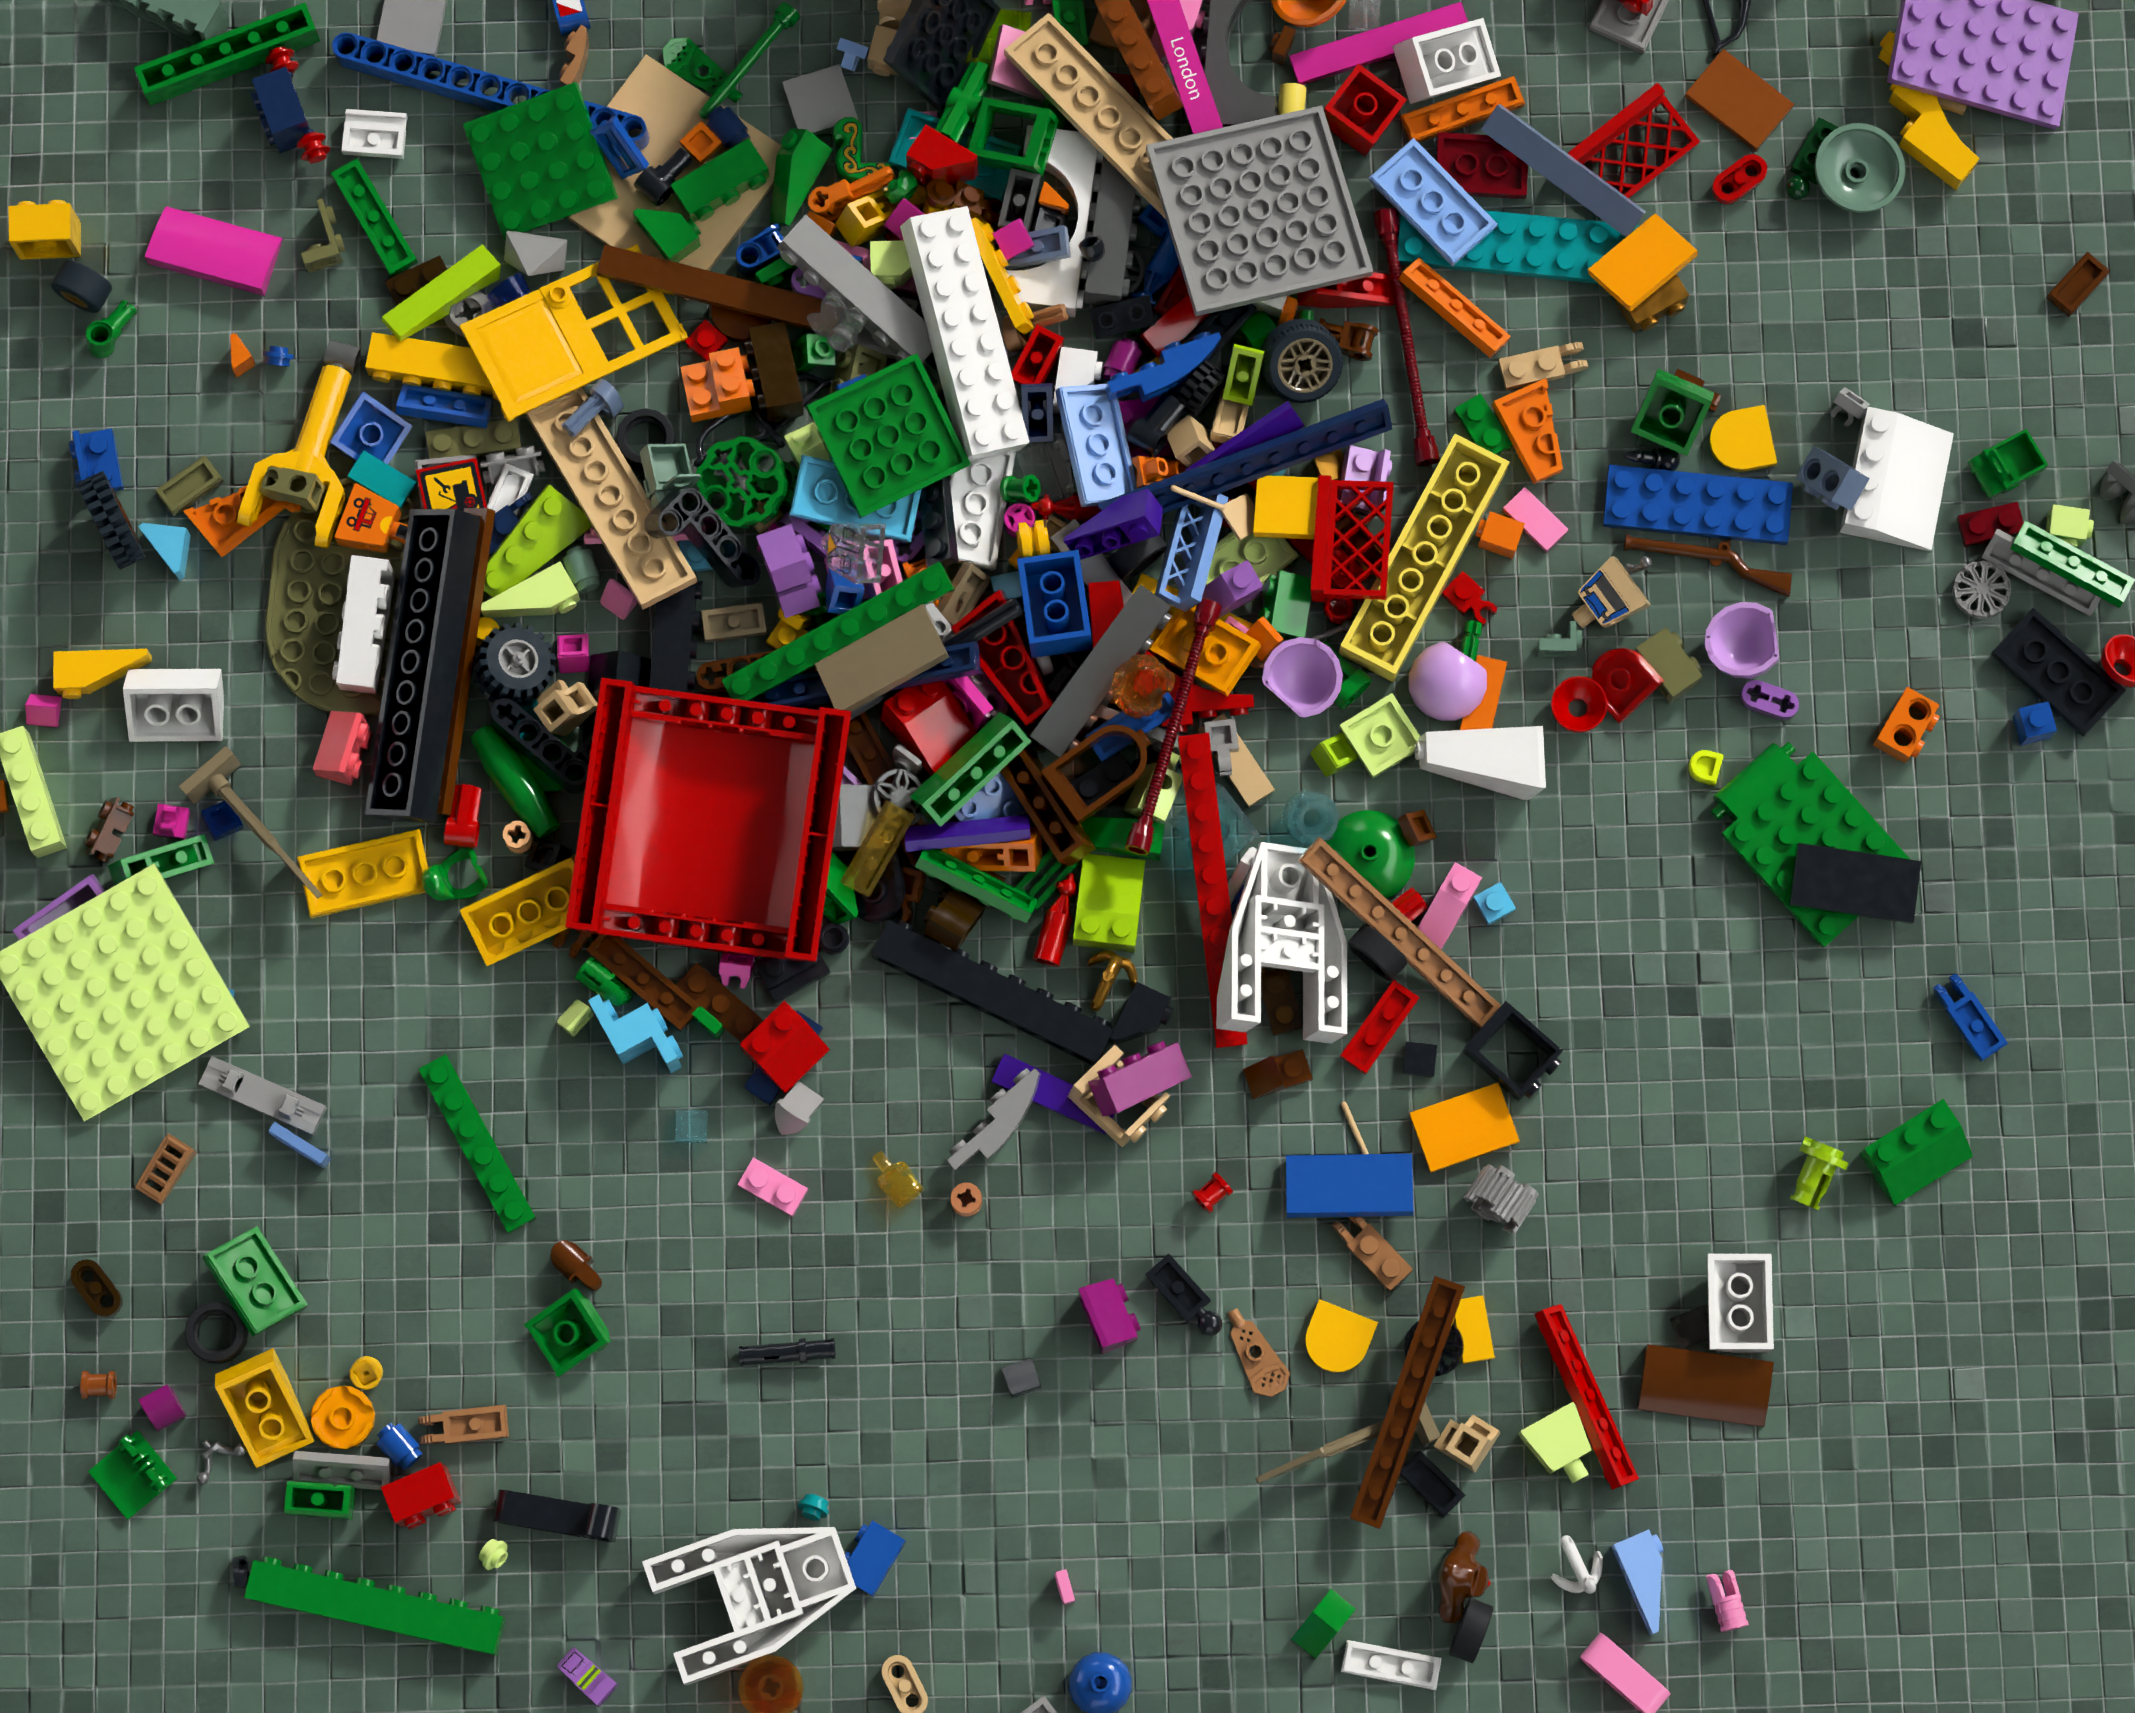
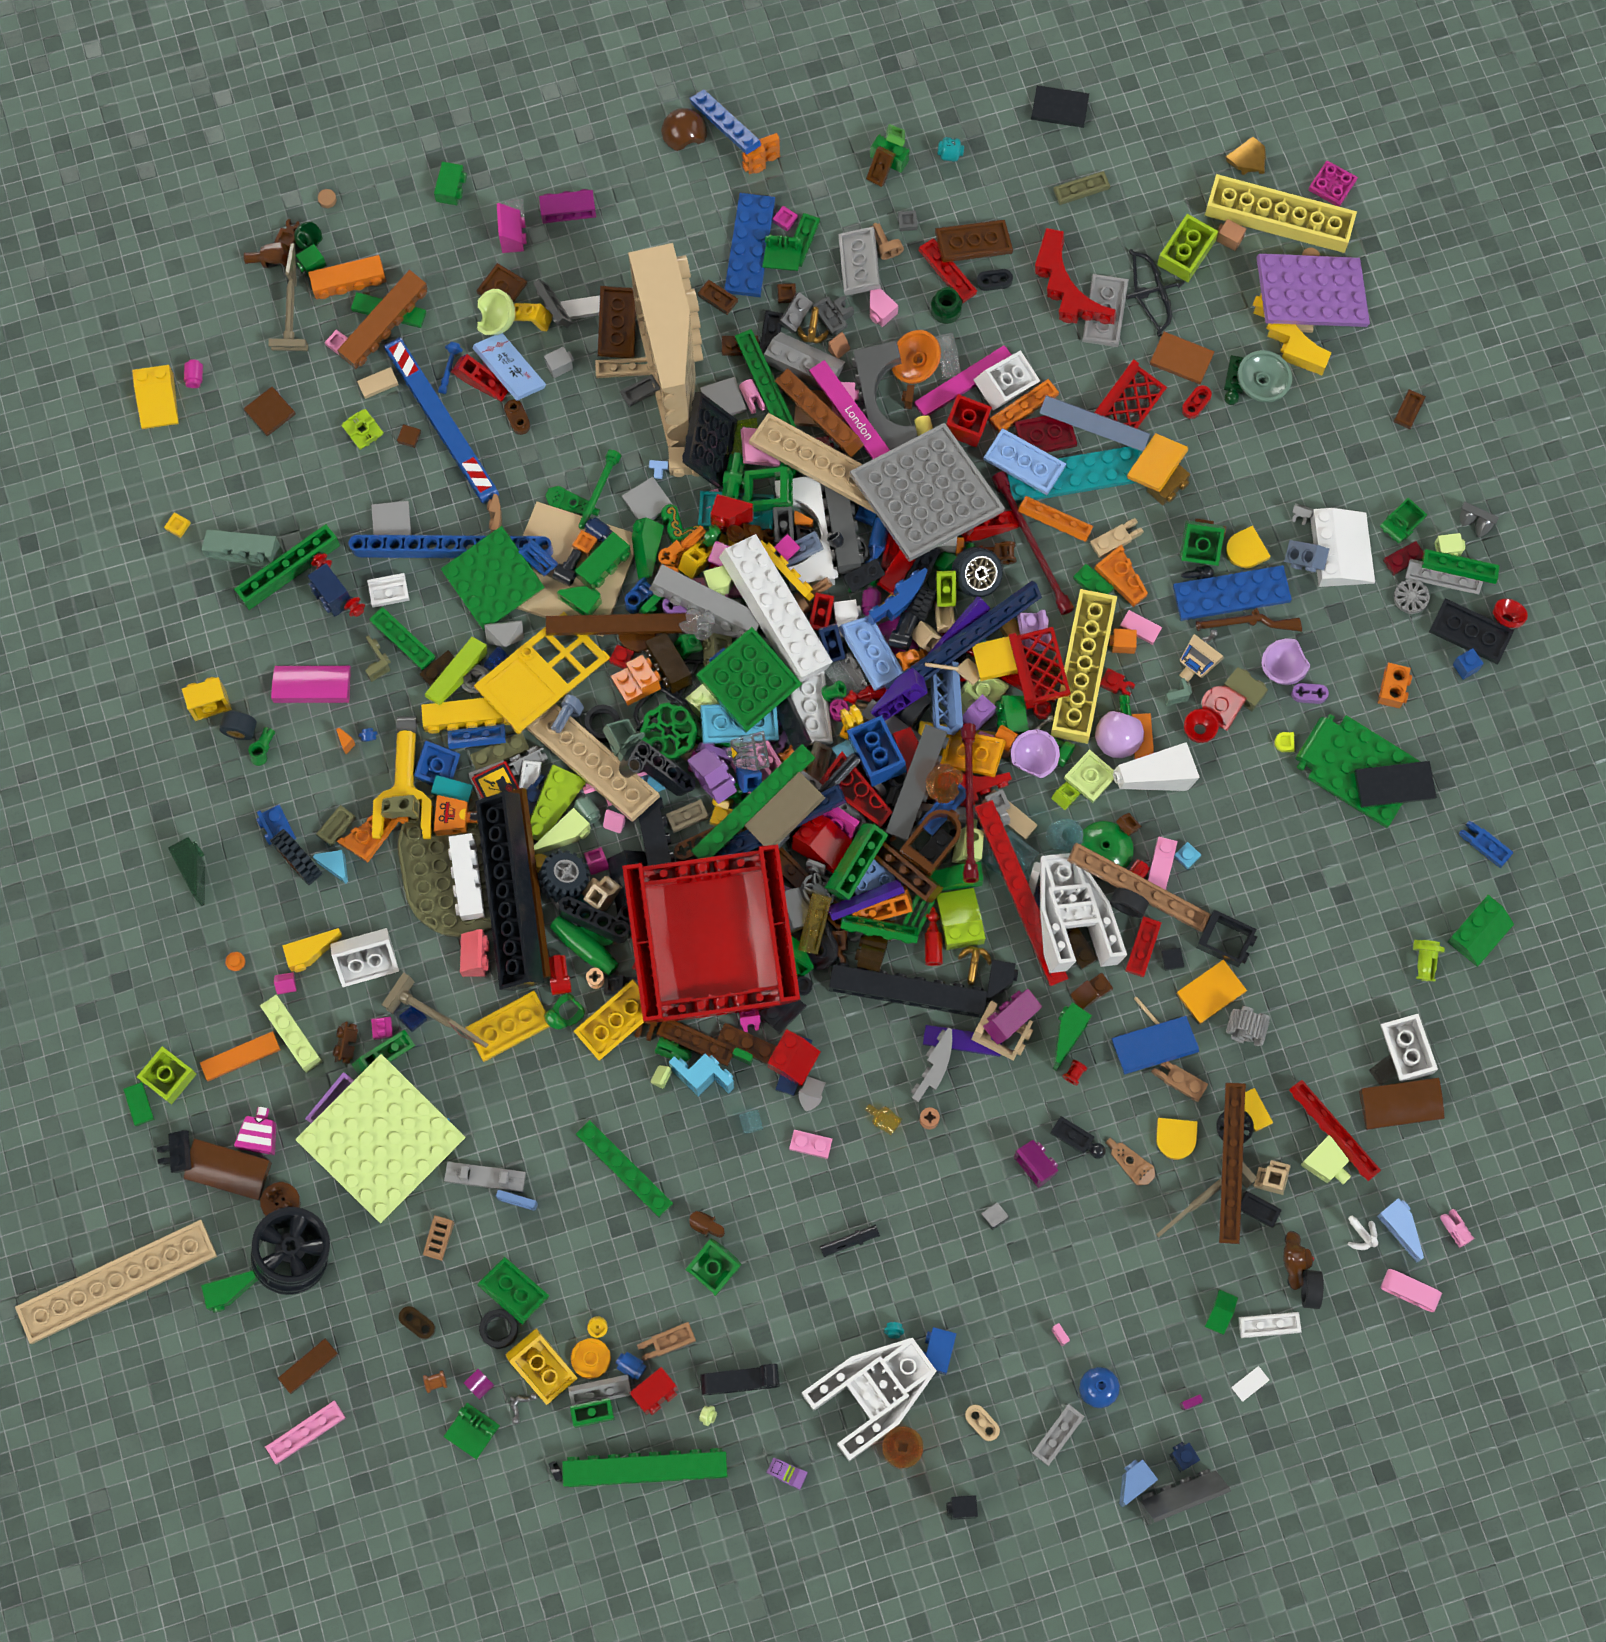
camera: 15 degrees left, 5 degrees down
none -> green slope [1053,1002,1092,1071]

